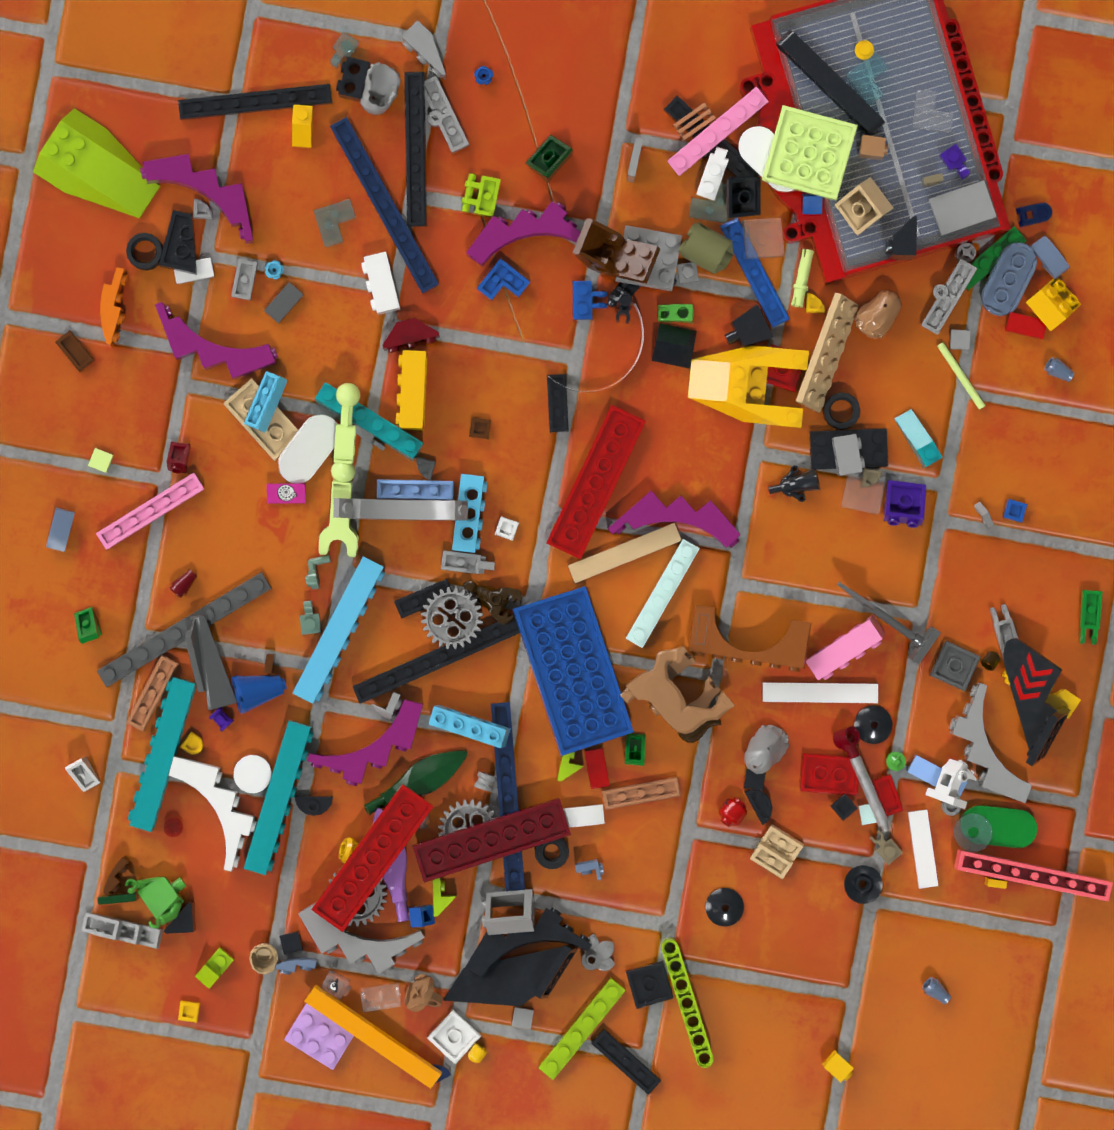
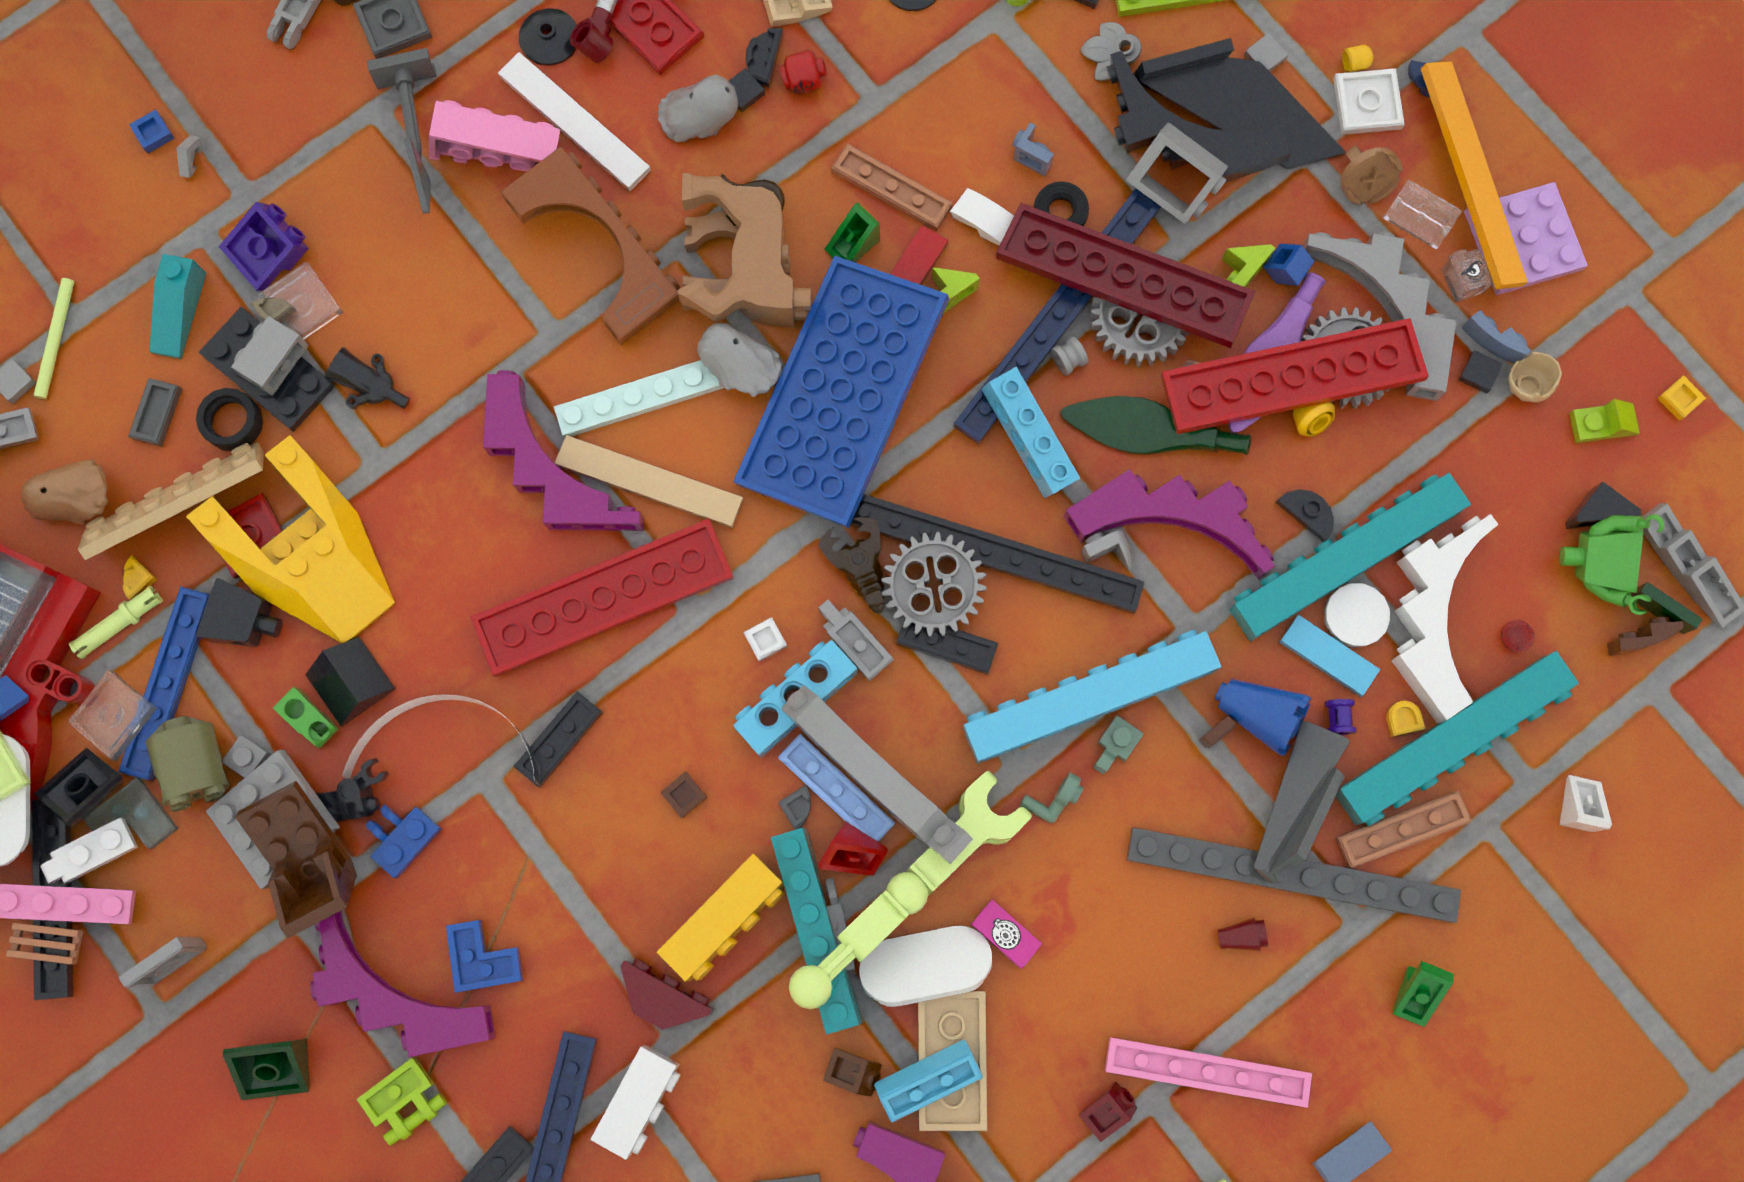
camera: 130 degrees left, 10 degrees down
none -> dark grey tile [128,378,182,447]
none -> light grey piece [697,323,782,397]
none -> red slope [818,822,888,876]
none -> reddish brown bracket [823,1048,882,1096]
none -> medium azure tile [1279,614,1381,697]

